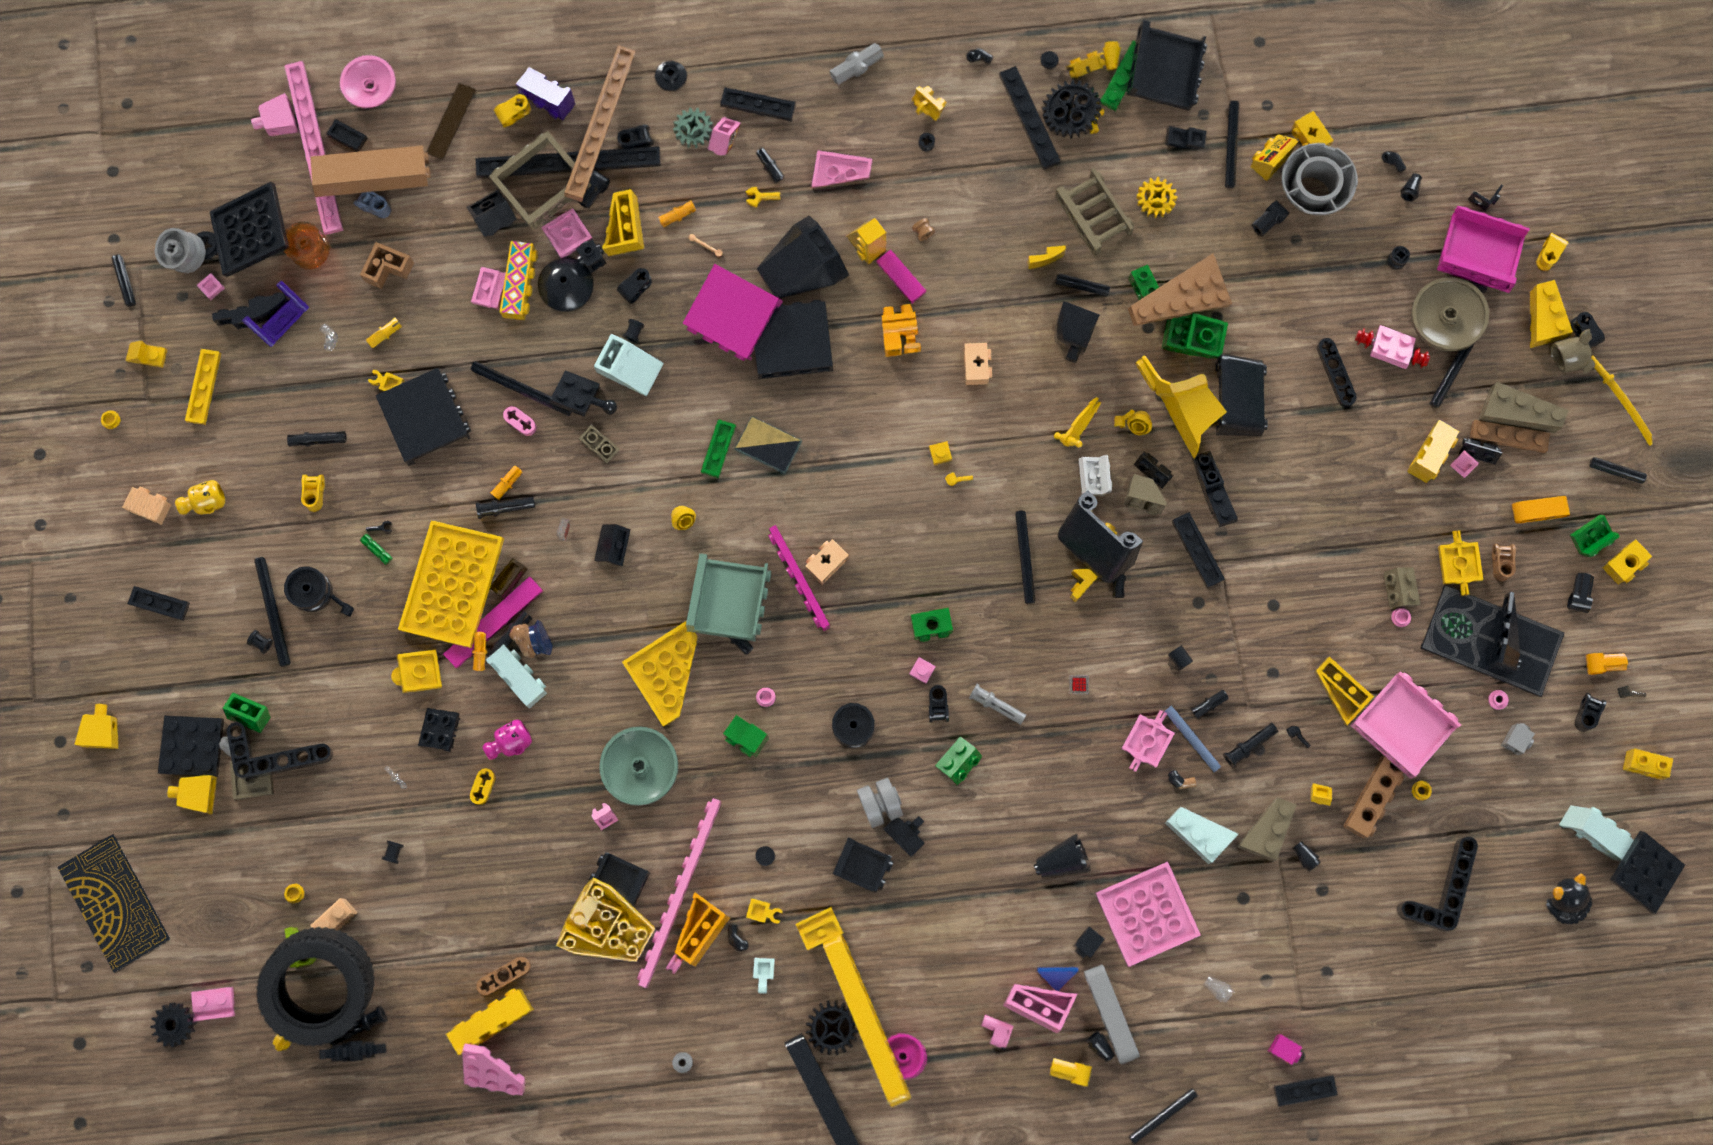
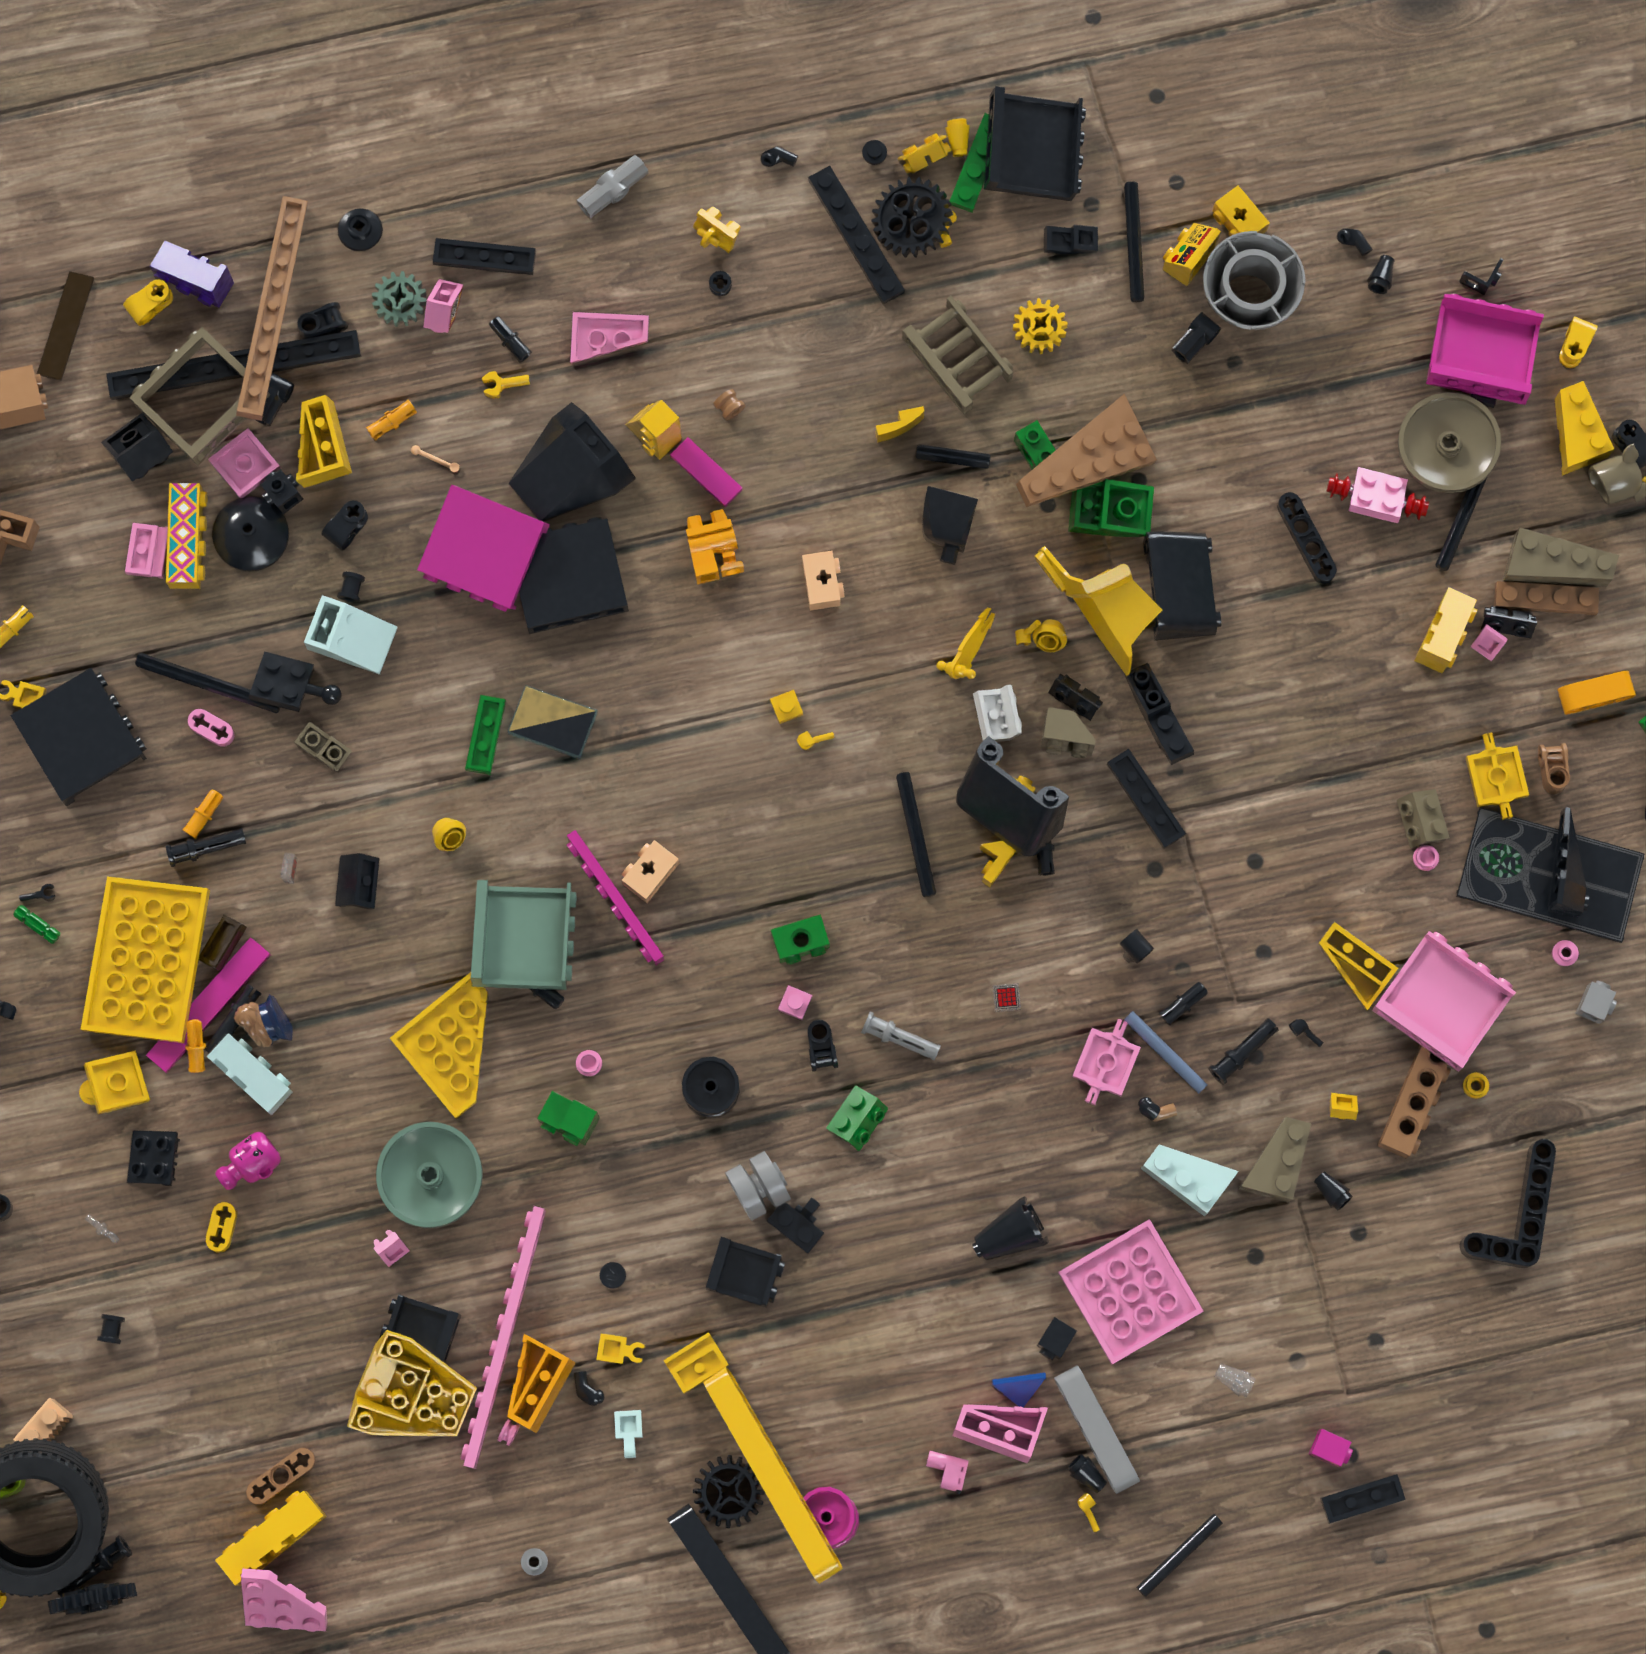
camera: 10 degrees left, 0 degrees up
yellow piece [1050,1058,1092,1087] -> none
black wheel [1387,246,1410,270] -> none
none -> yellow hand [1078,1493,1100,1532]

